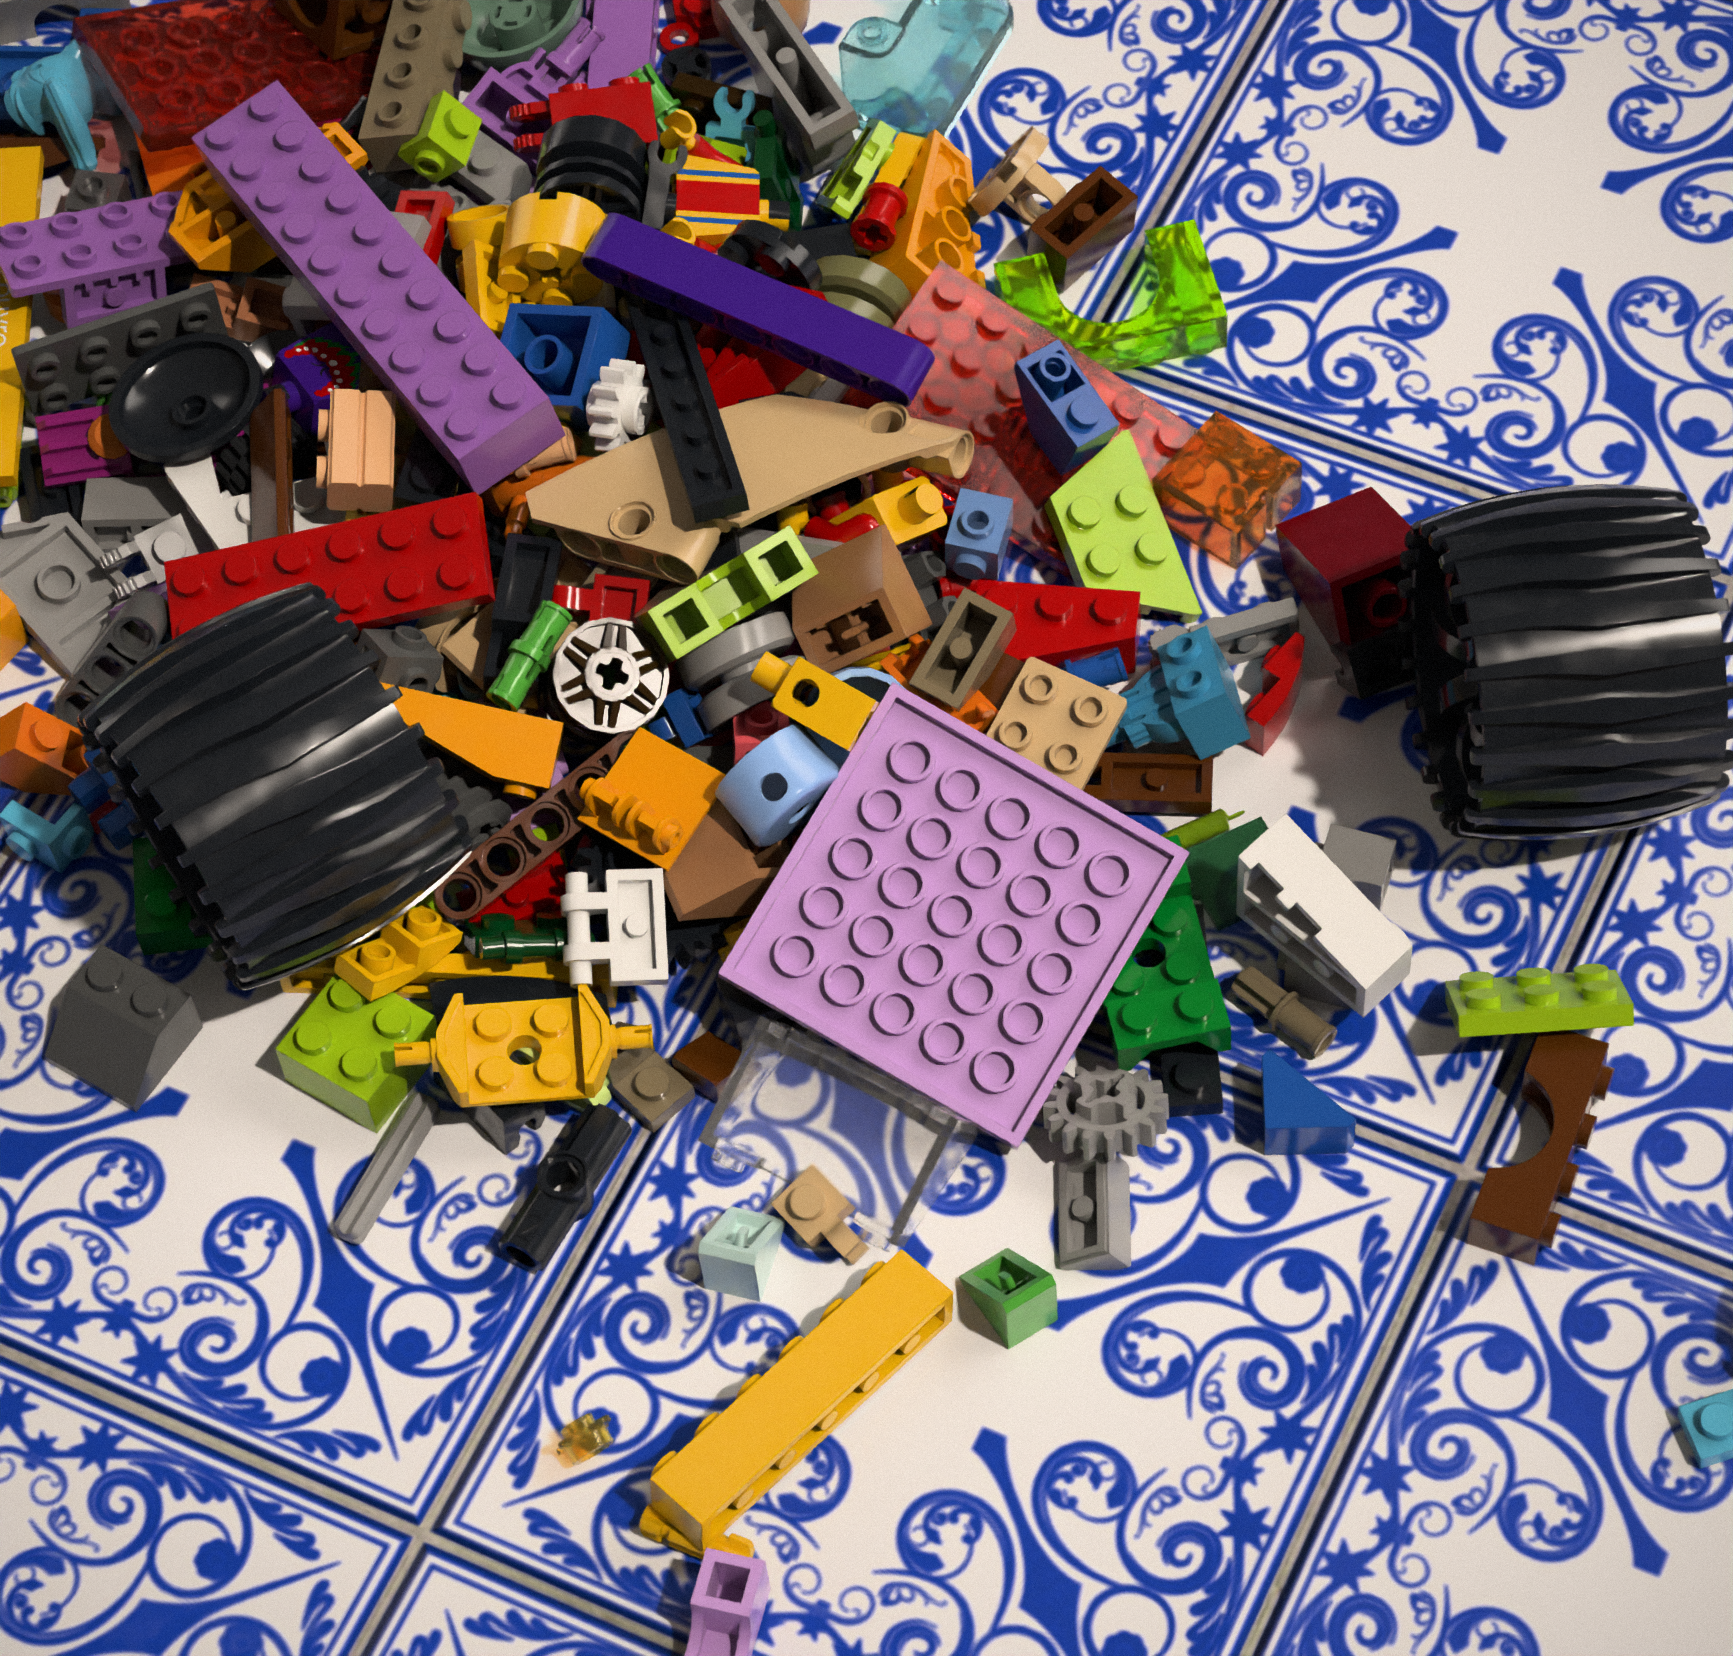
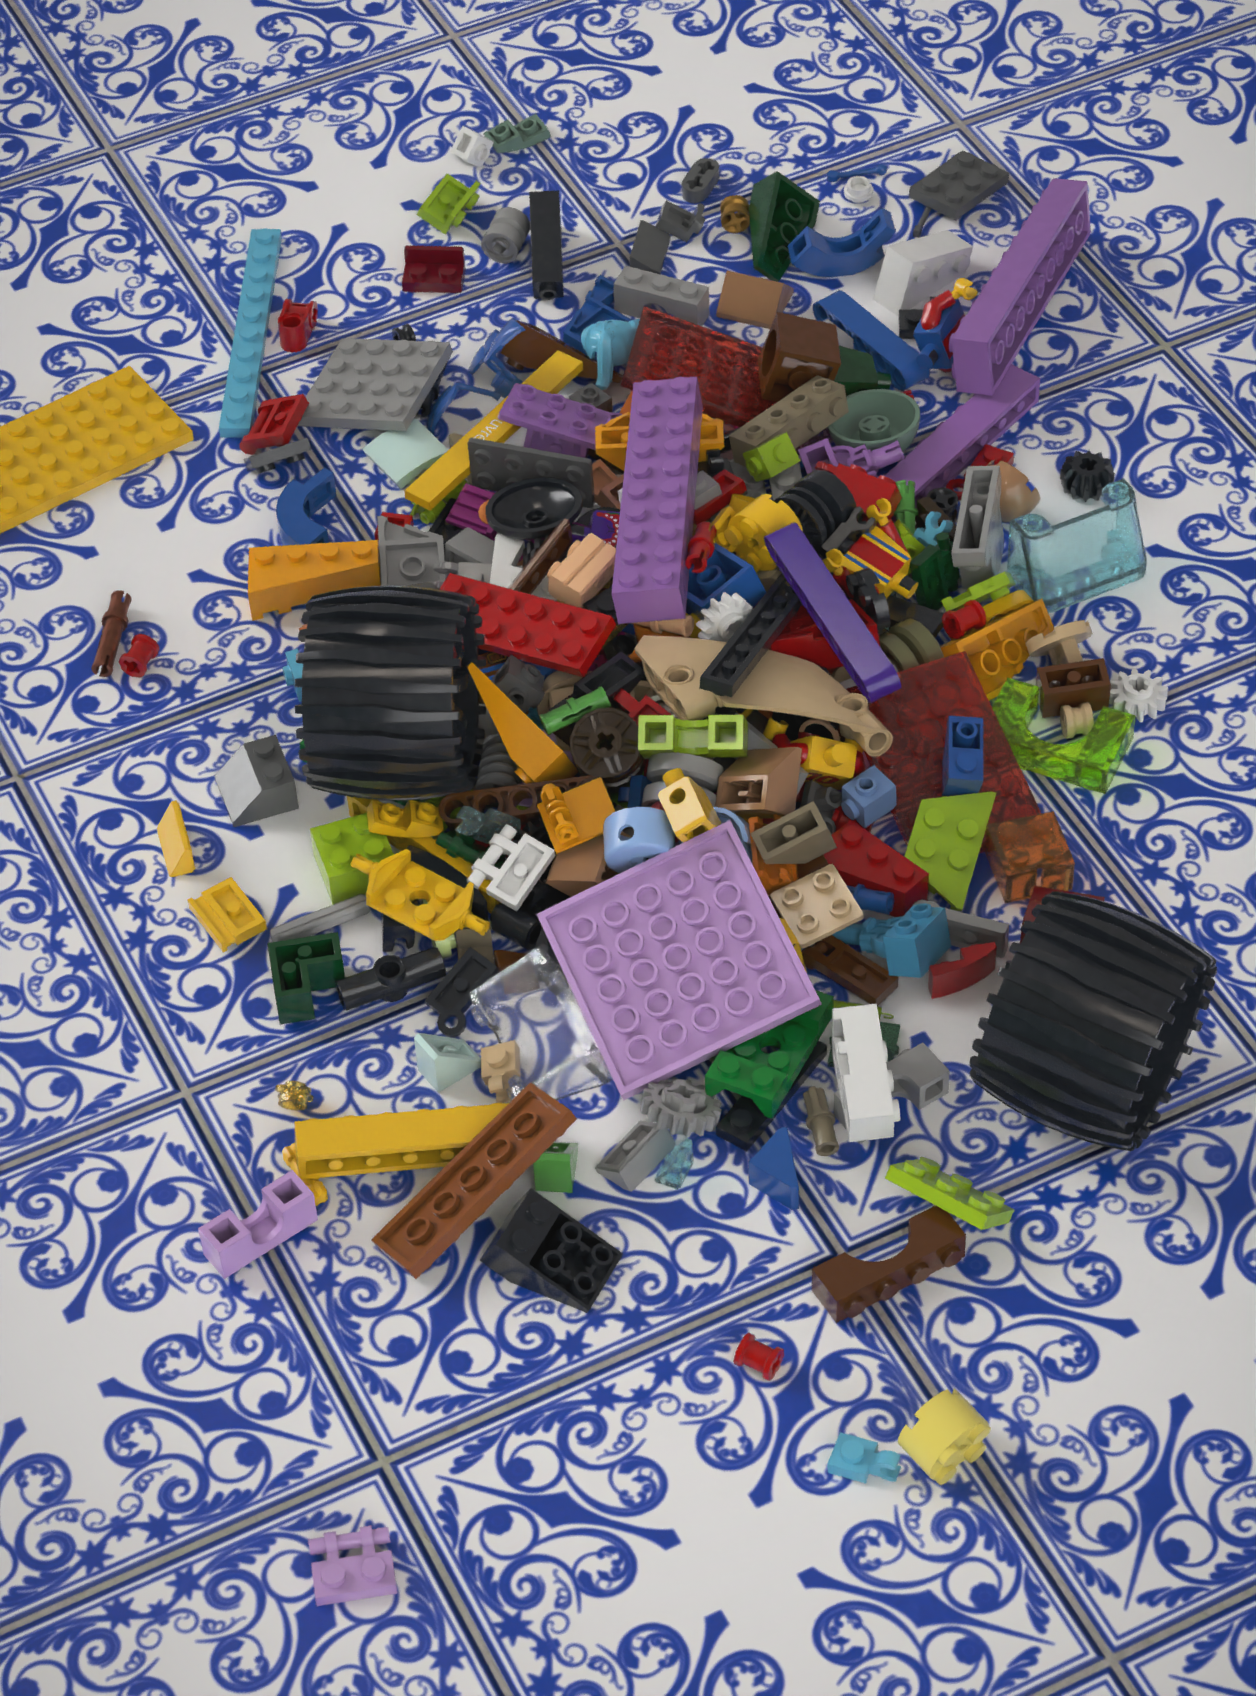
camera: 35 degrees right, 10 degrees down
none -> yellow slope [157,800,195,877]
none -> yellow plate [187,877,267,953]
none -> dark green brick [267,932,345,1025]
none -> dark orange plate [371,1082,577,1279]
none -> black hinge [425,947,499,1037]
none -> clear light blue plate [457,806,521,845]
none -> black slope [480,1188,623,1313]
none -> black brick [490,903,542,950]
none -> clear light blue slope [654,1138,694,1190]
none -> red pin [685,521,717,573]
none -> red bush [733,1333,784,1381]
none -> tan wheel [1060,702,1094,739]
none -> white gear [1109,668,1168,722]

